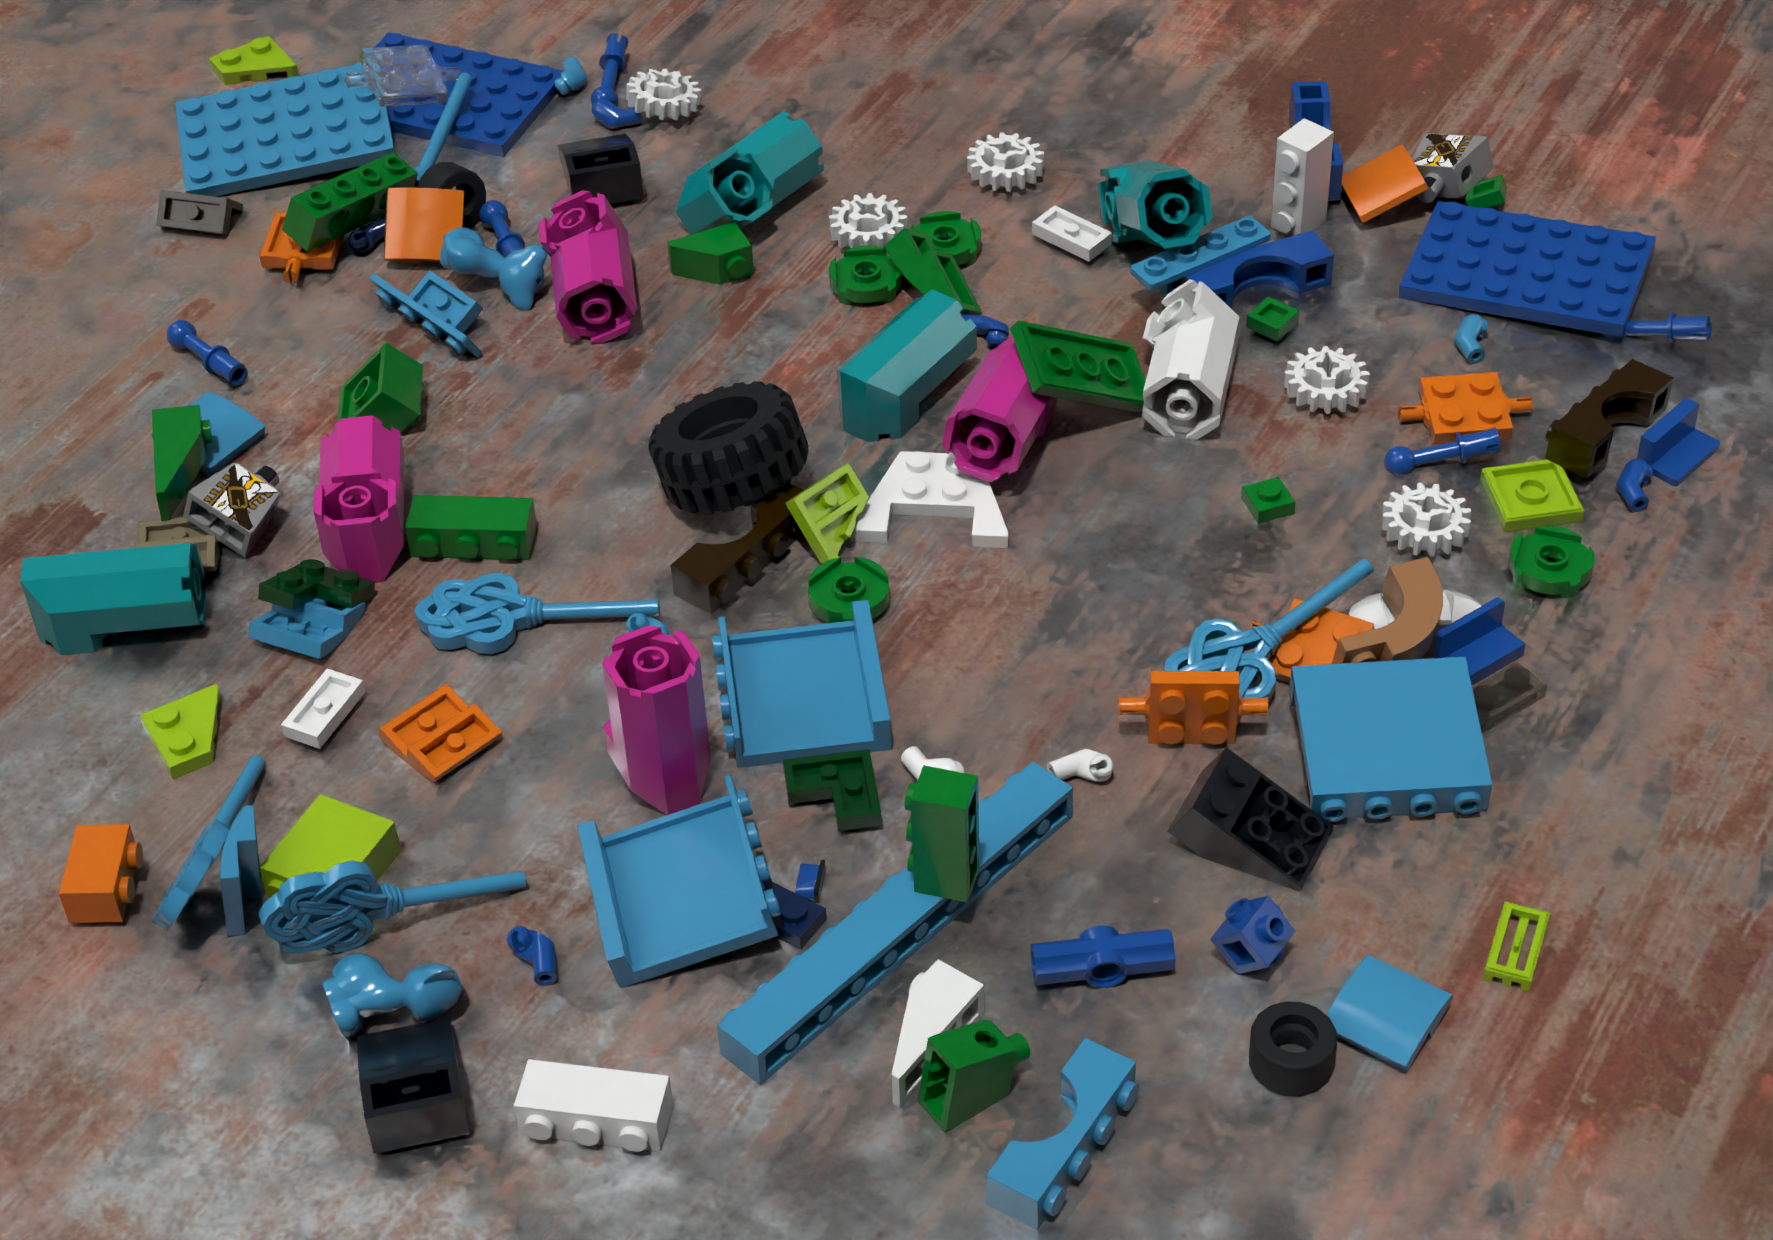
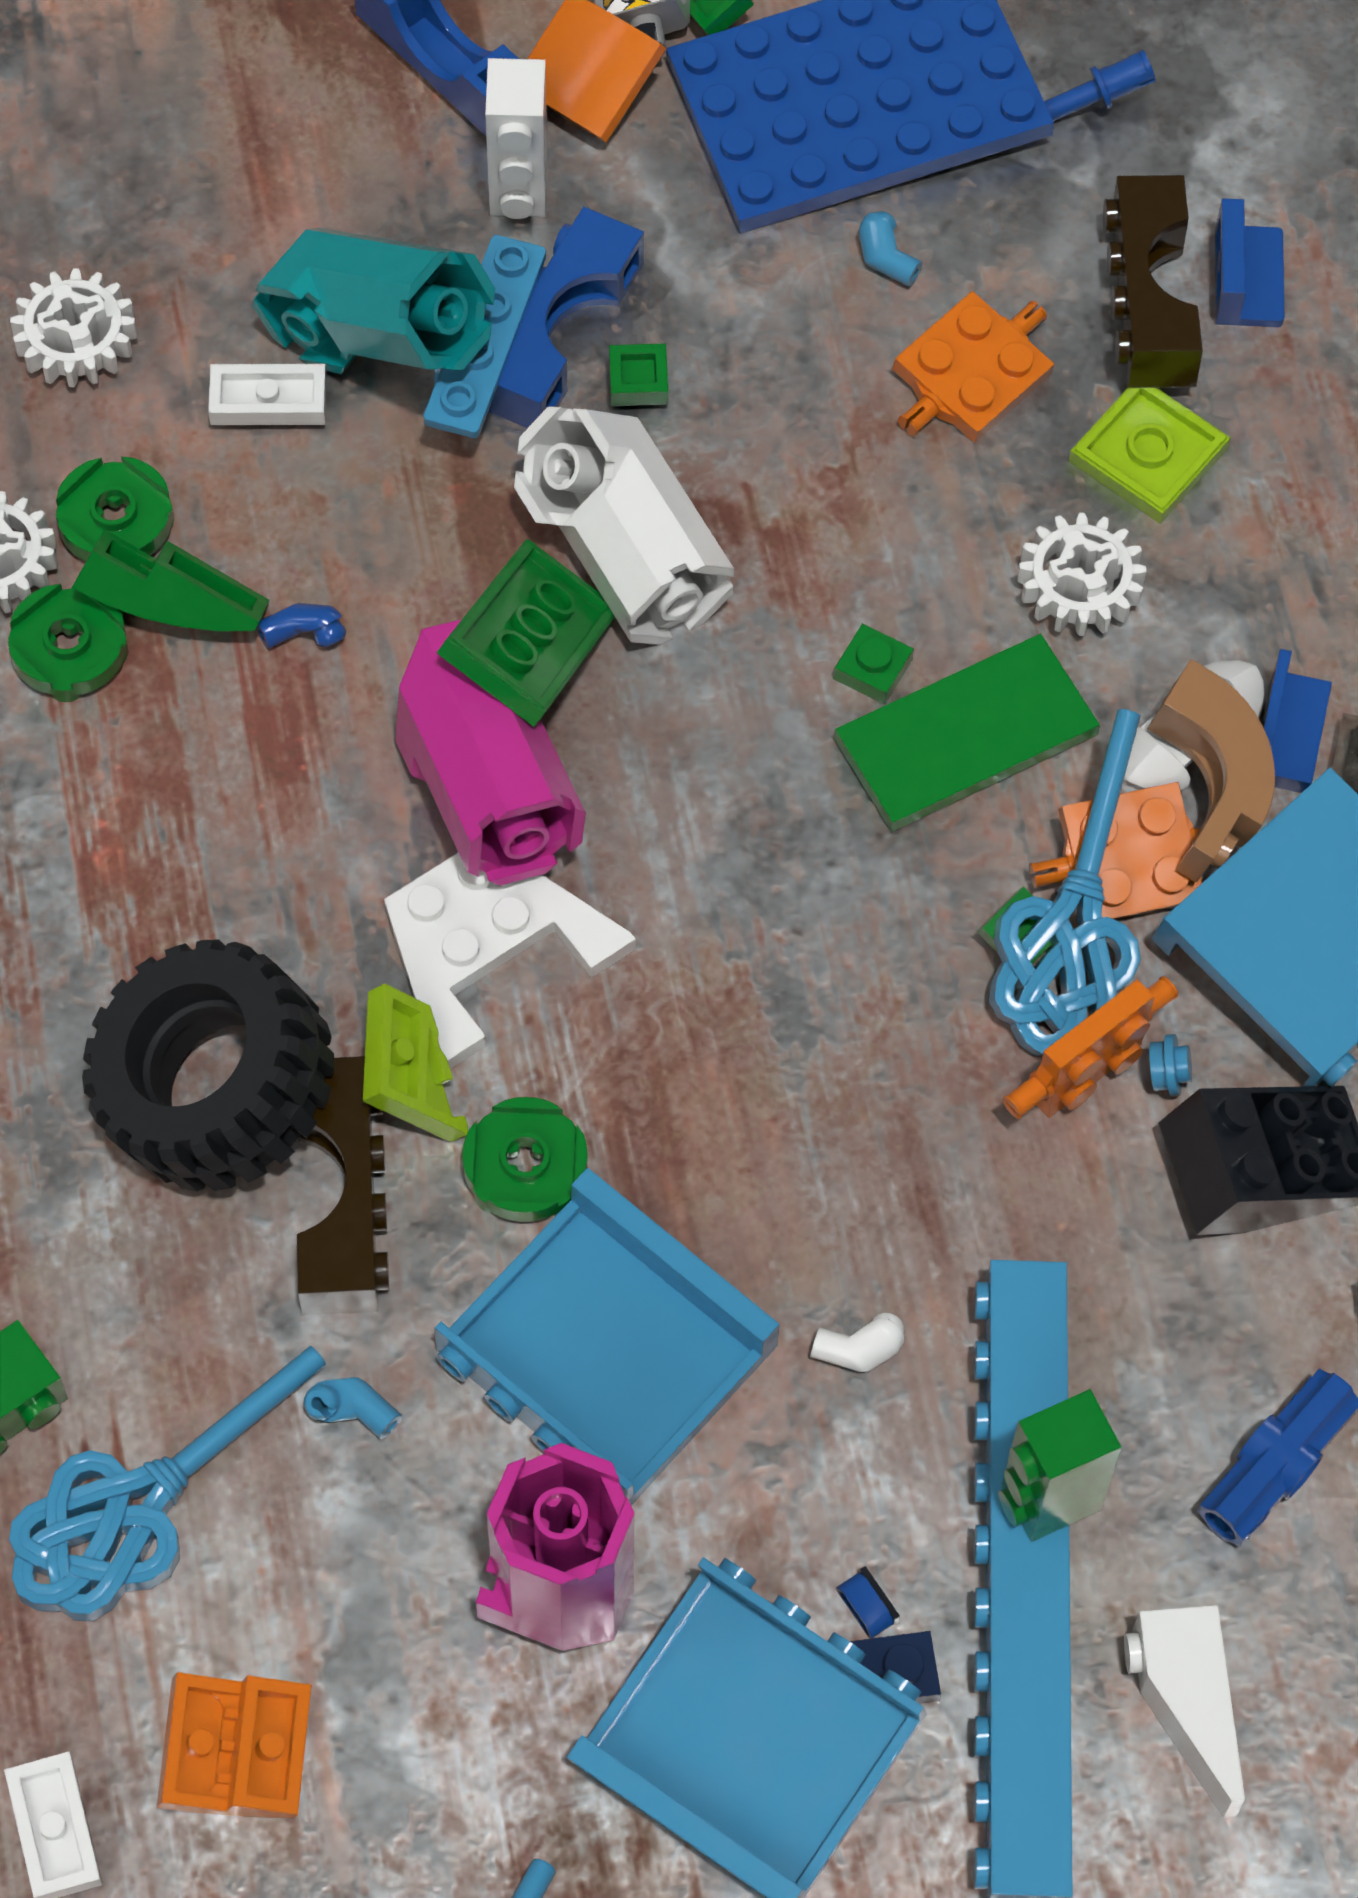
camera: 45 degrees left, 20 degrees up
dark green plate [783,749,882,831] -> none
teal brick [837,289,977,442] -> none
green torso [917,1019,1031,1133] -> none
white arm [1047,749,1114,782] -> none
white gear [1284,346,1370,414] -> none
blue pin [1384,427,1501,475] -> none
green plate [1509,526,1595,598] -> none
blue arm [1616,459,1653,512] -> none
none -> green tile [834,633,1100,832]
none -> dark azure plate [1149,1034,1192,1096]

